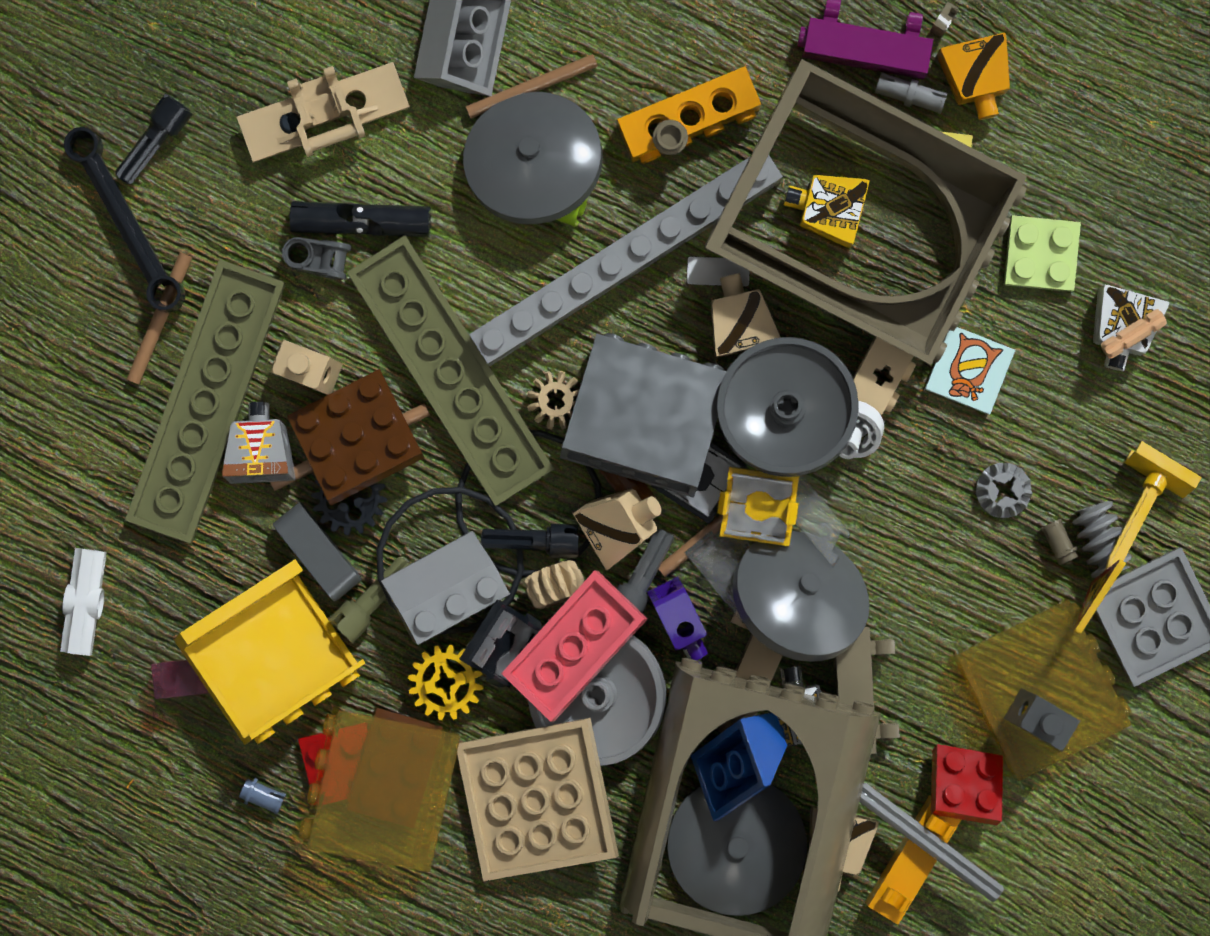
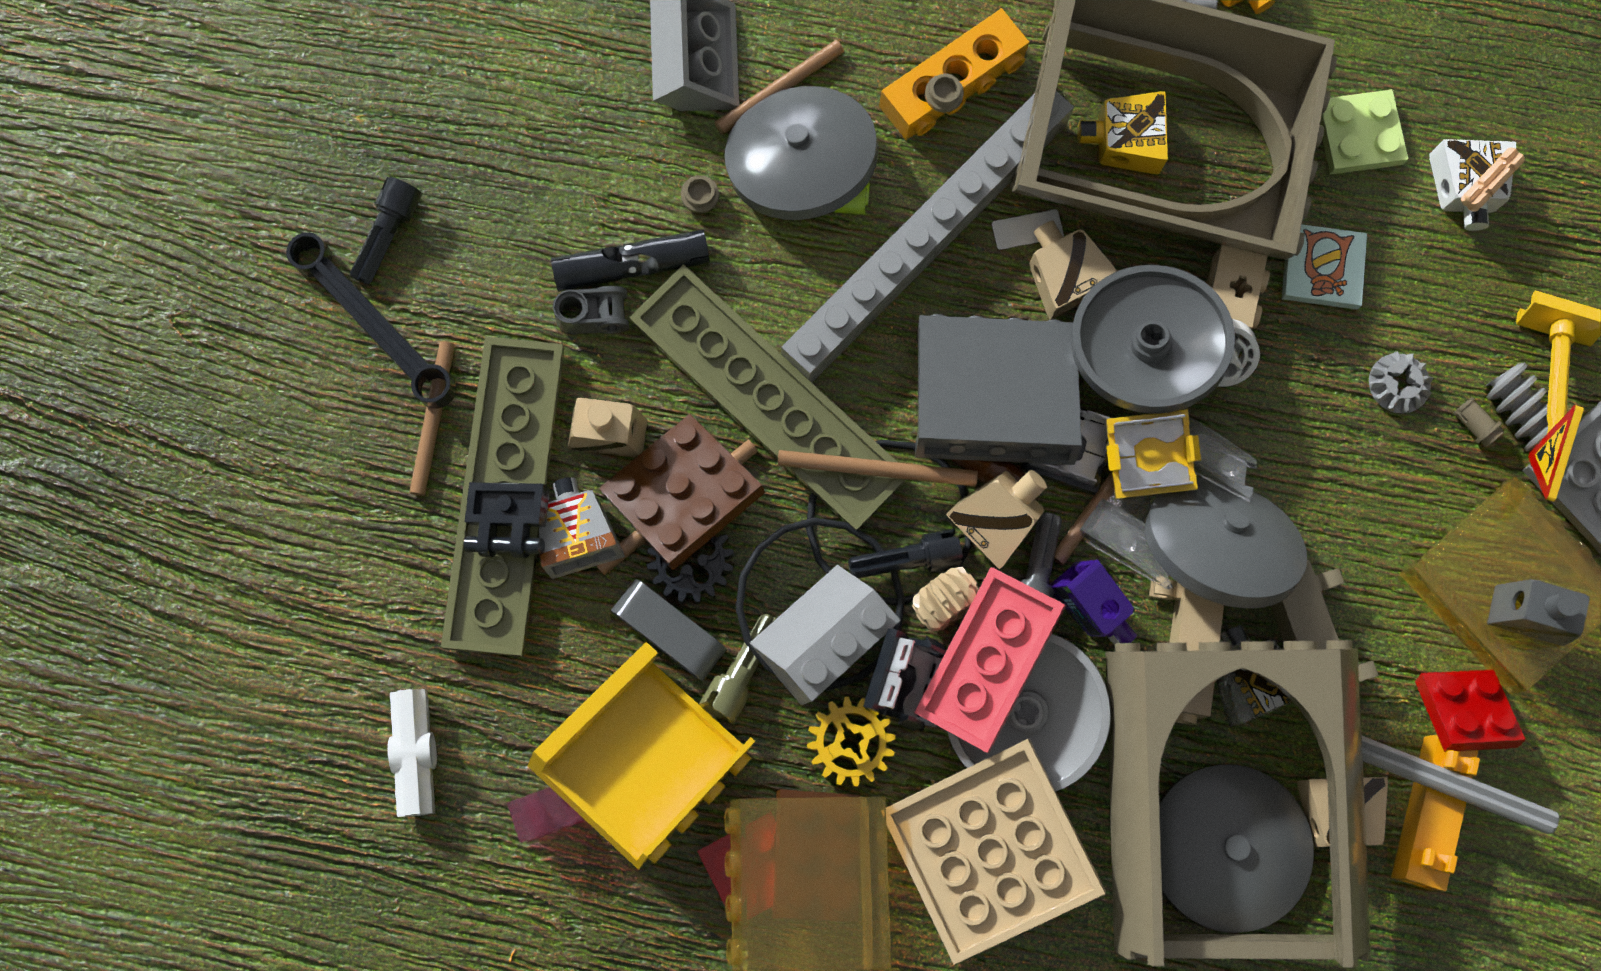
camera: 20 degrees left, 10 degrees down
tan piece [237,62,410,163] -> none
sand blue pin [239,778,286,814] -> none
tan gear [527,371,580,430] -> none
blue slope [691,713,787,821] -> none
none -> black plate [464,482,550,558]
none -> dark tan plate [681,175,719,213]
none -> medium nougat piece [777,450,978,487]

